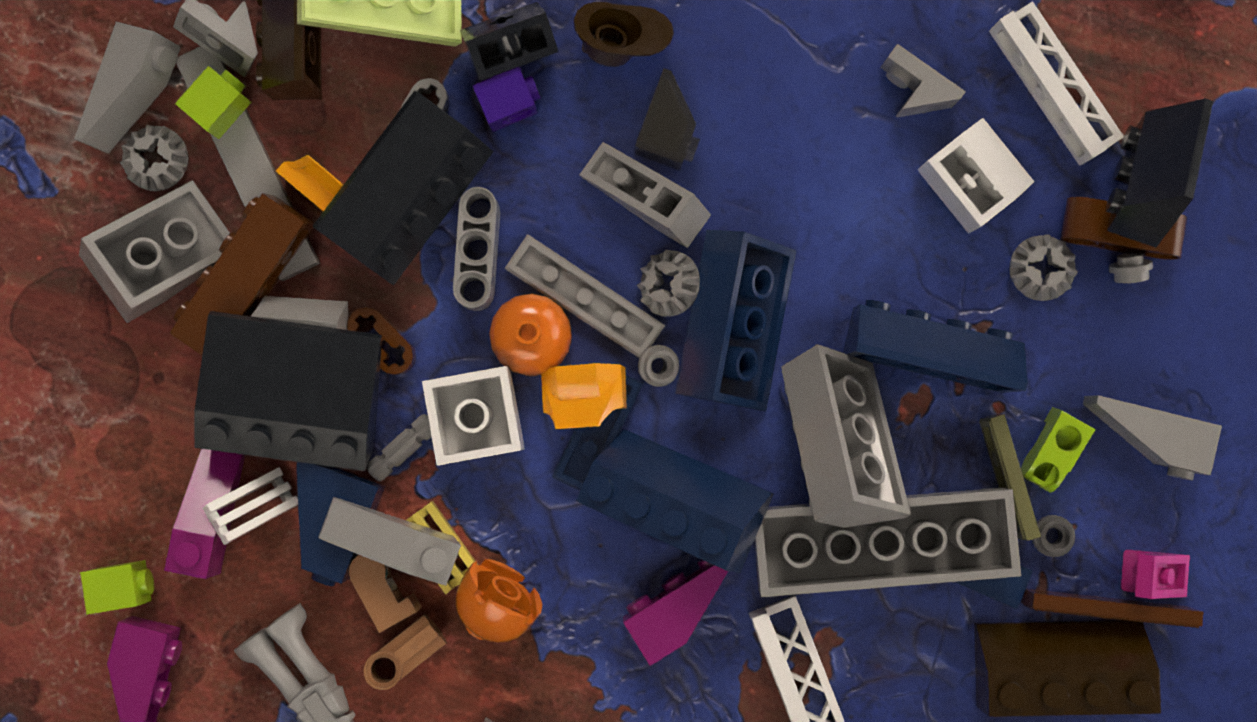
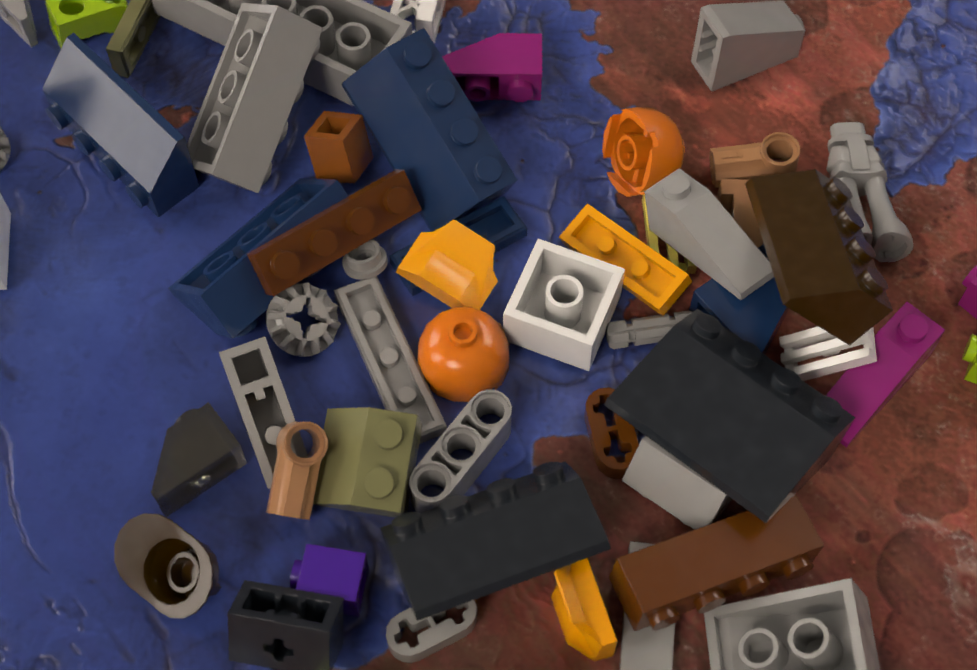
camera: 145 degrees left, 25 degrees down
none -> reddish brown plate [247,170,422,296]
none -> medium nougat piece [266,422,328,520]
none -> dark orange brick [304,111,374,184]
none -> olive slope [313,407,422,518]
none -> light orange plate [559,203,692,316]
none -> dark brown slope [745,169,893,346]

